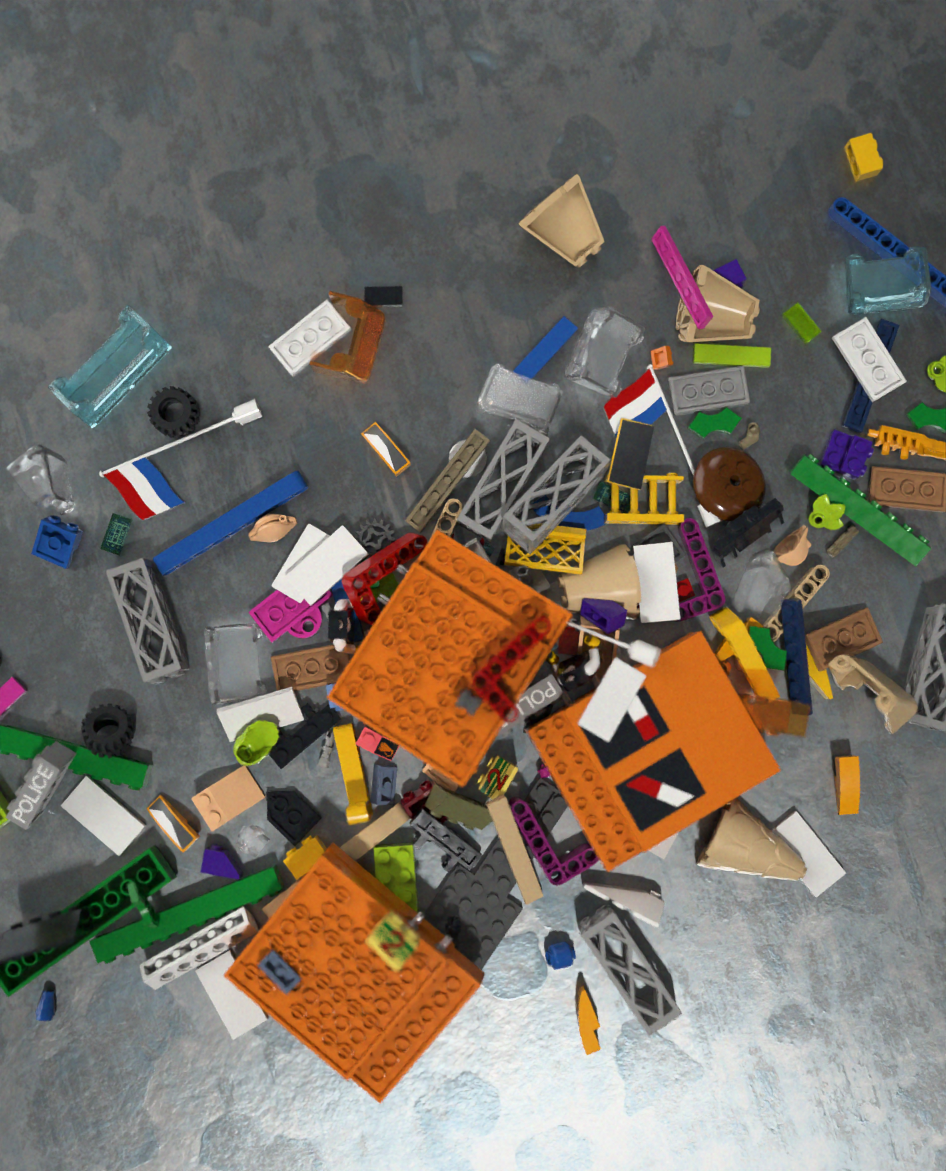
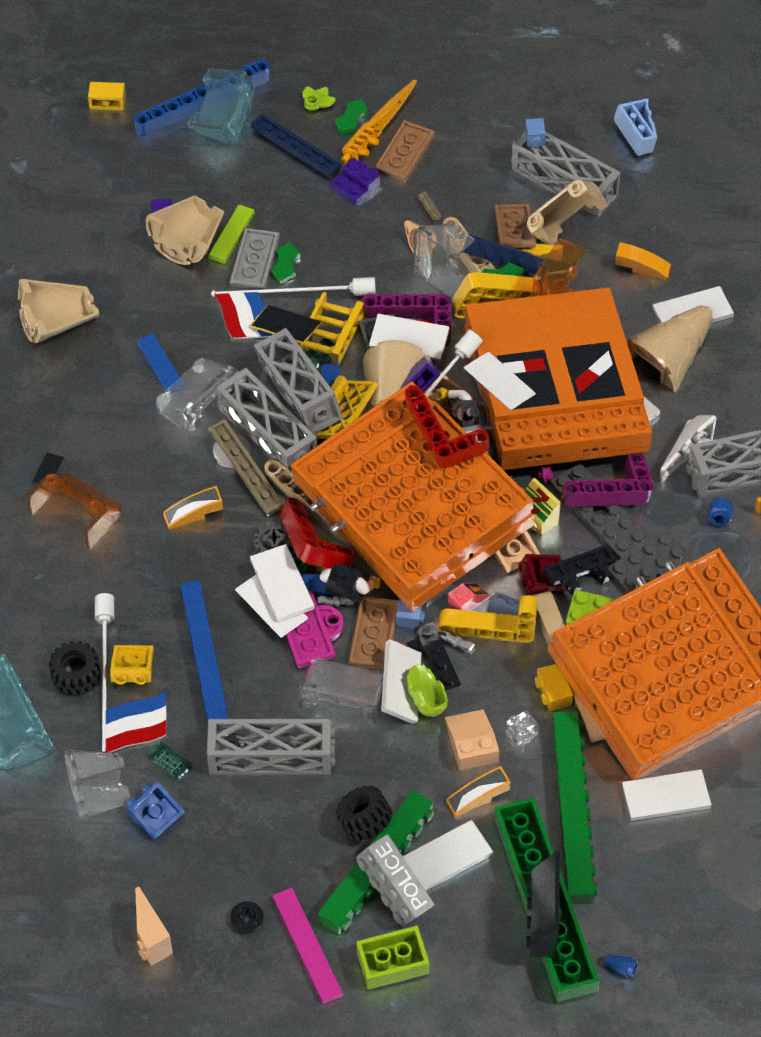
camera: 75 degrees left, 30 degrees down
green tile [127,882,159,929] -> none
white brick [139,907,259,990] -> none
dark purple slope [200,844,243,880] -> none
light nougat hat [248,514,297,542] -> none
sand blue slope [257,950,301,995] -> none
black tile [266,791,322,846] -> none
white tile [268,300,352,377] -> none
slope [367,910,421,971] -> none
olive slope [425,784,492,830] -> none
dark grey wheel [455,688,483,716] -> none
tan tile [486,794,543,905] -> none
clear windscreen [564,306,646,398] -> none
dark pink tile [651,226,714,329] -> none
orange tile [651,346,674,370] -> none
reddish brown brick [693,447,766,522] -> none
black bracket [712,498,784,568] -> none
dark tan arm [738,422,760,450] -> none
clear neon green tile [782,302,822,345] -> none
green brick [790,453,931,566] -> none
lime plate [809,494,846,530] -> none
white tile [832,317,907,402] -> none
none -> yellow plate [110,645,154,685]

